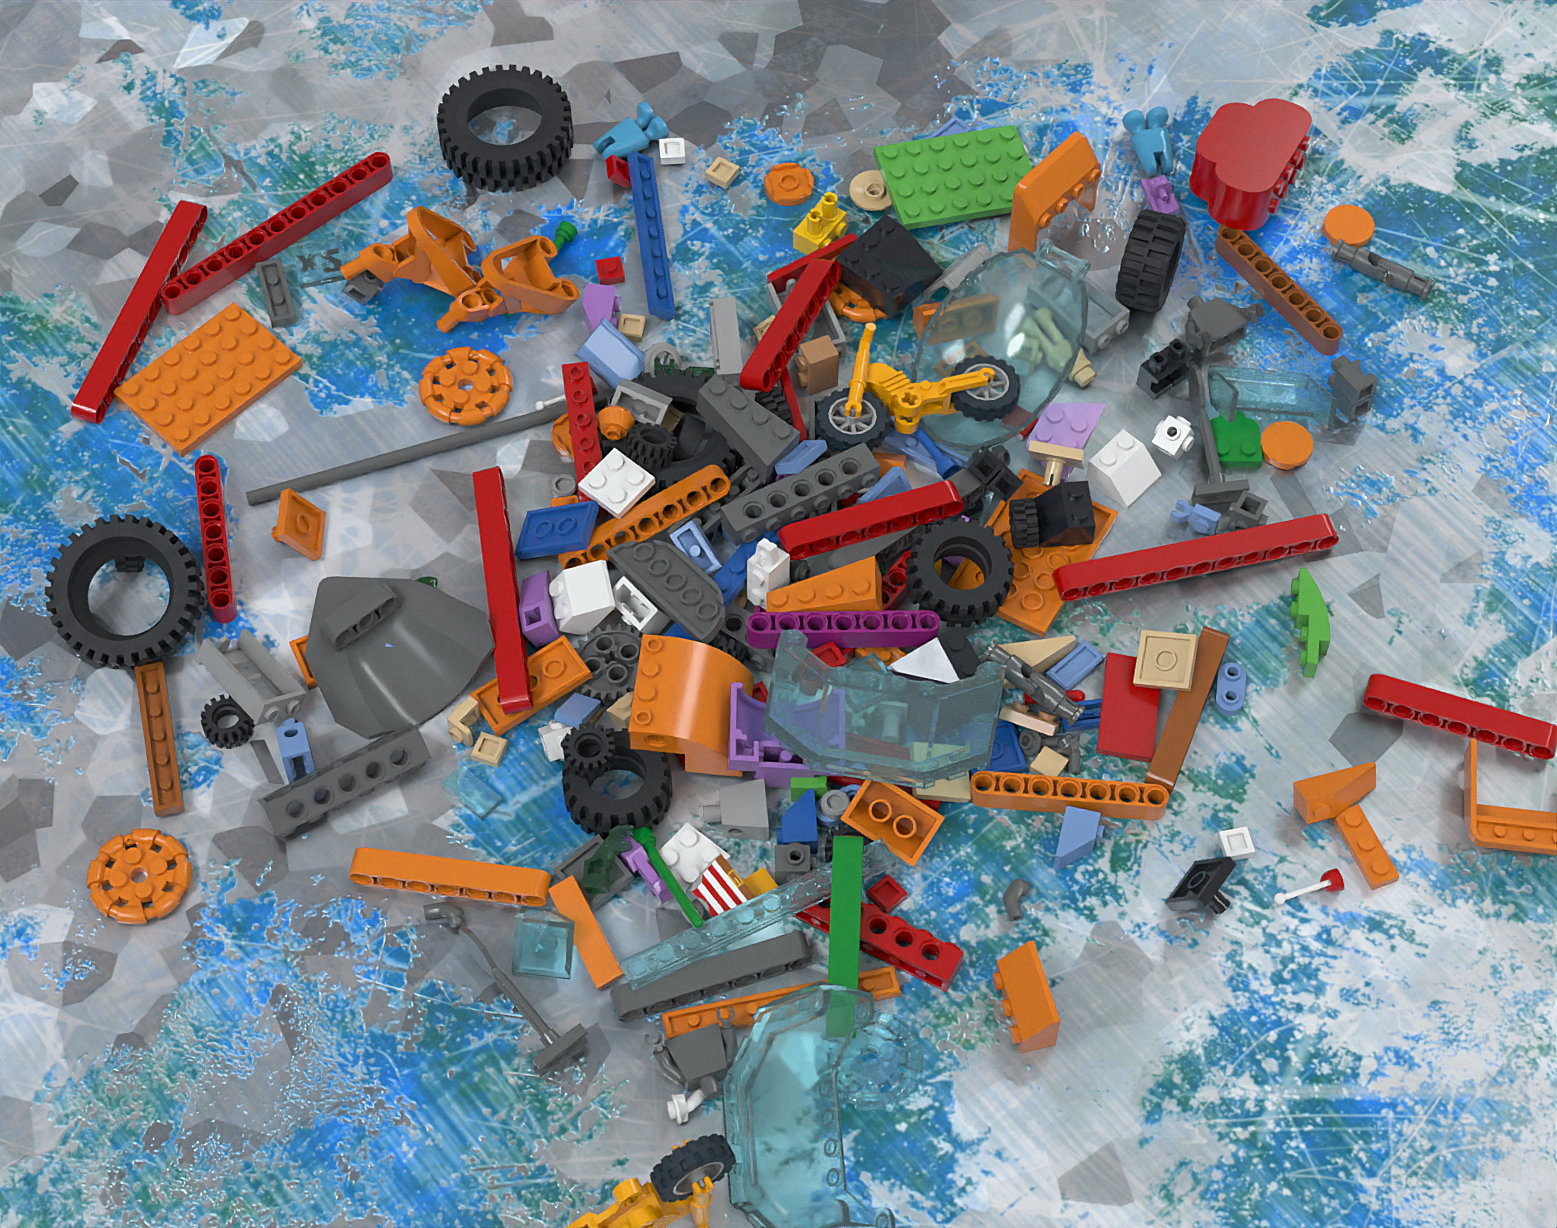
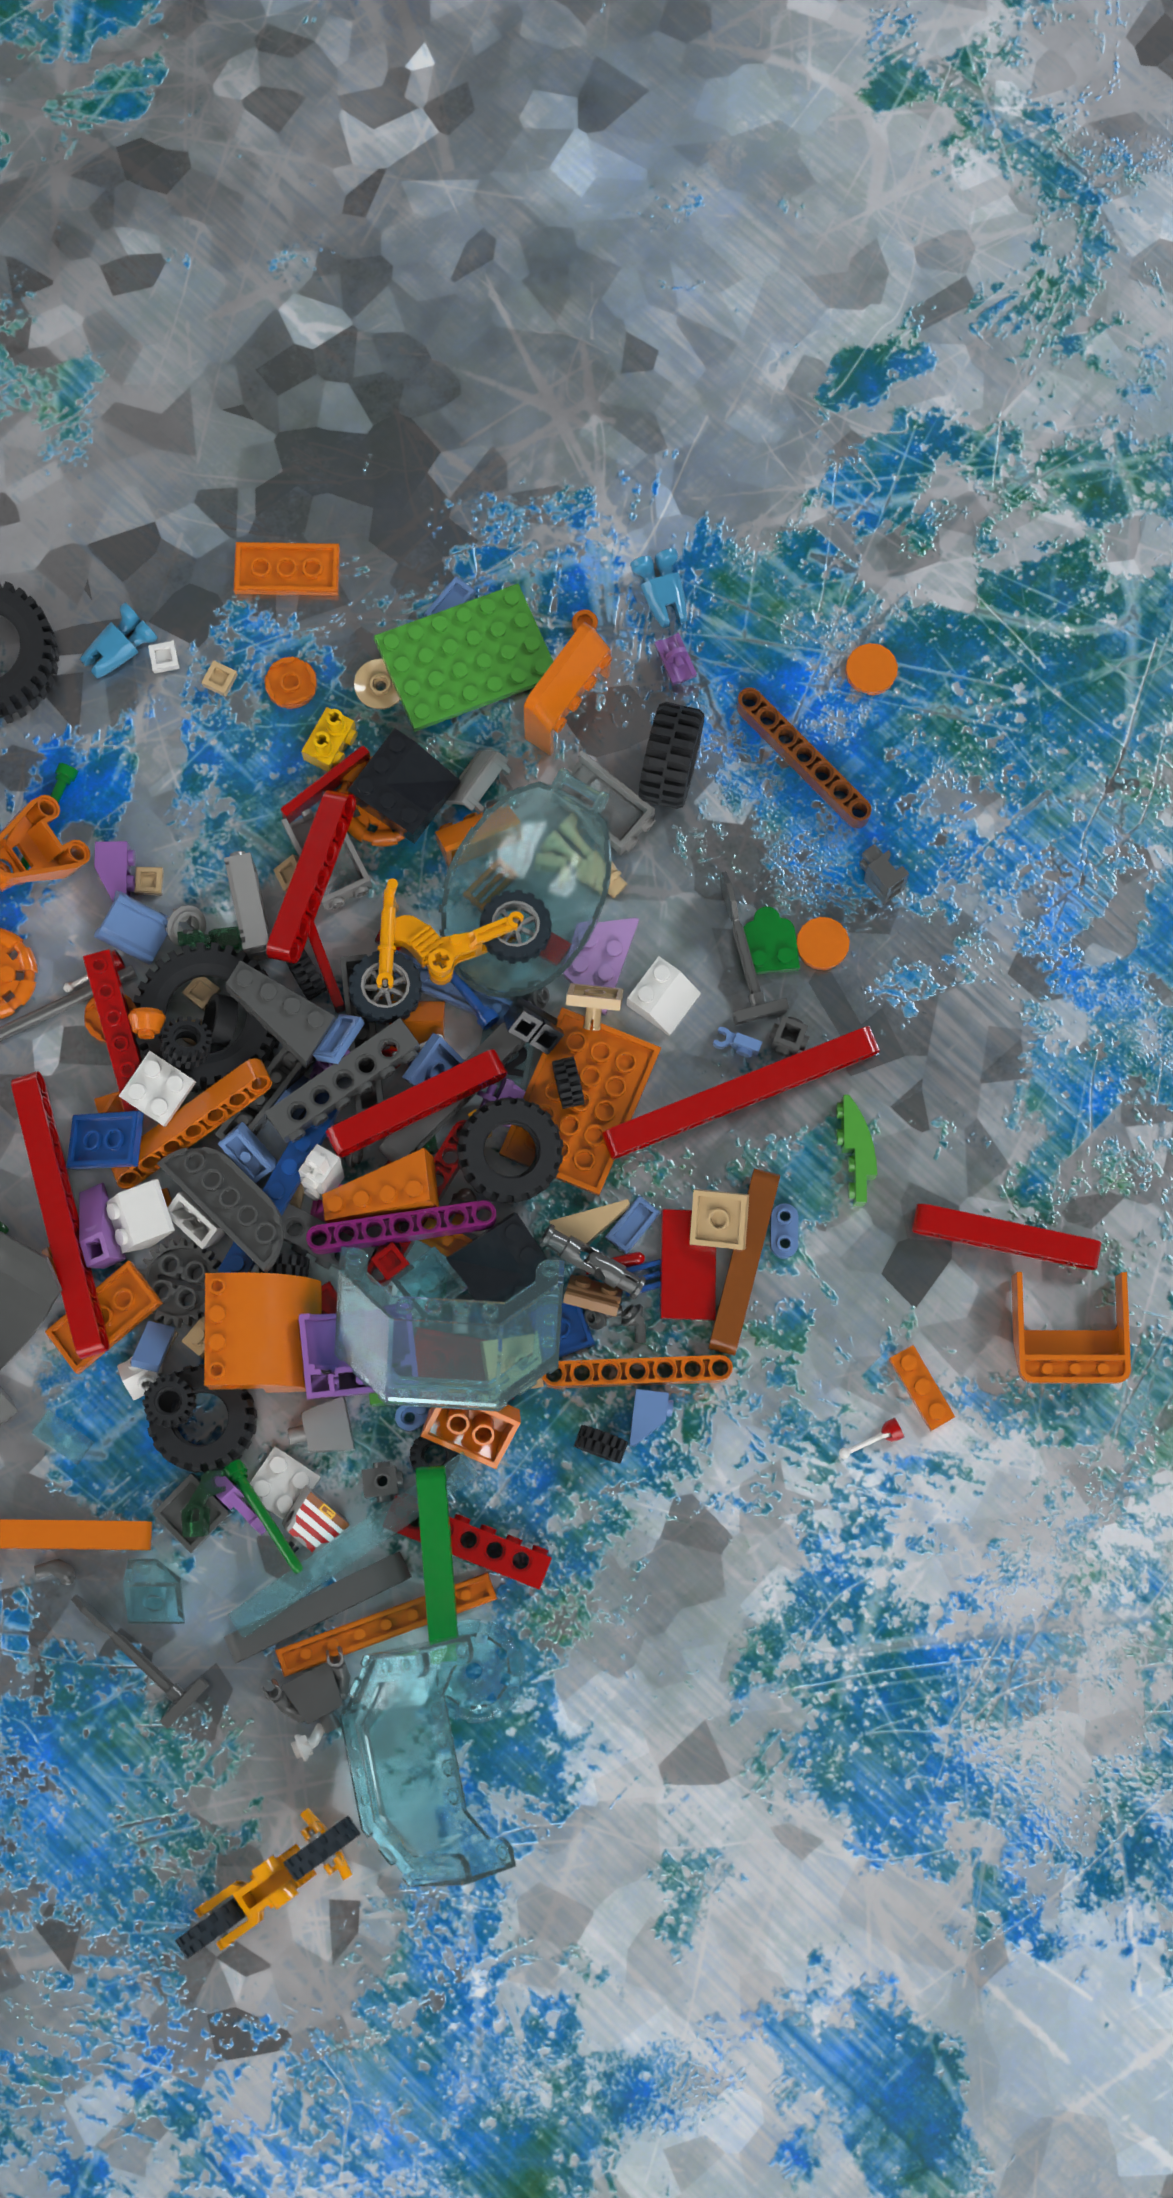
camera: 10 degrees left, 20 degrees up
tan bracket [447,696,481,747] -> none
tan tile [470,732,508,768] -> none
orange tile [548,875,625,991] -> none
light grey tile [550,474,577,498] -> none
red plate [595,256,625,285] -> none
red plate [606,154,631,188] -> none
light grey brick [610,378,673,428] -> none
blue plate [627,151,676,321] -> none
light orange tile [742,867,780,908] -> none
blue slope [776,789,818,854] -> none
medium nougat brick [796,335,839,396] -> none
light grey tile [821,790,850,820] -> none
red tile [866,874,908,914] -> none
orange slope [992,940,1060,1054] -> none
dark grey arm [1003,879,1030,922] -> none
tan tile [1029,746,1069,777] -> none
black slope [1034,481,1096,548] -> none
black hips [1136,339,1193,400] -> none
white brick [1152,415,1195,461] -> none
black tile [1165,856,1237,915] -> none
dark grey torso [1185,295,1265,358] -> none
red brick [1189,98,1312,231] -> none
clear light blue windscreen [1207,365,1338,431] -> none
white plate [1218,826,1255,861] -> none
orange slope [1293,762,1376,824] -> none
dark grey piece [1331,239,1435,300] -> none
none -> orange tile [234,542,340,596]
none -> black tyre [574,1425,628,1464]

